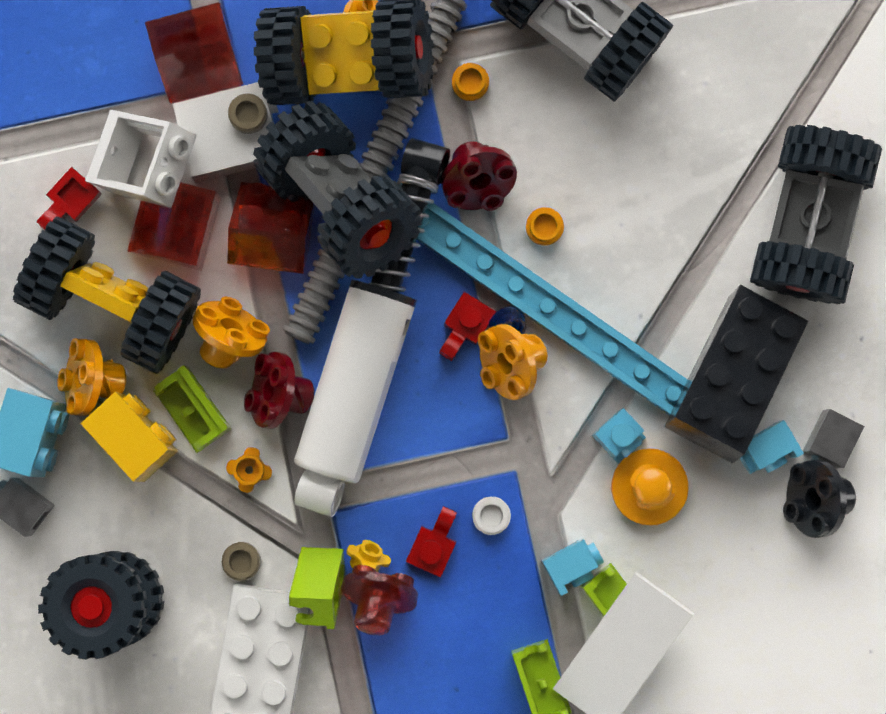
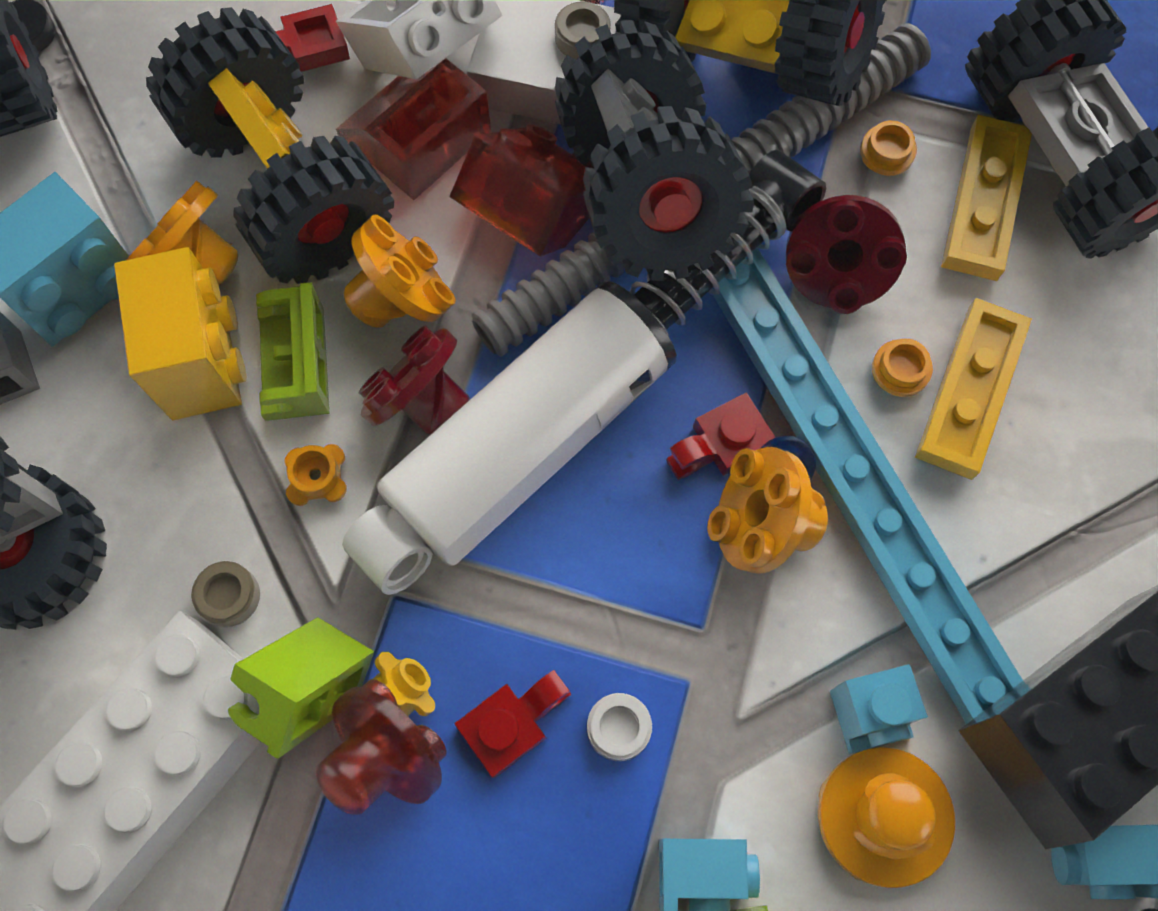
camera: 30 degrees right, 15 degrees down
none -> yellow plate [914,298,1032,480]
none -> yellow plate [941,114,1032,281]

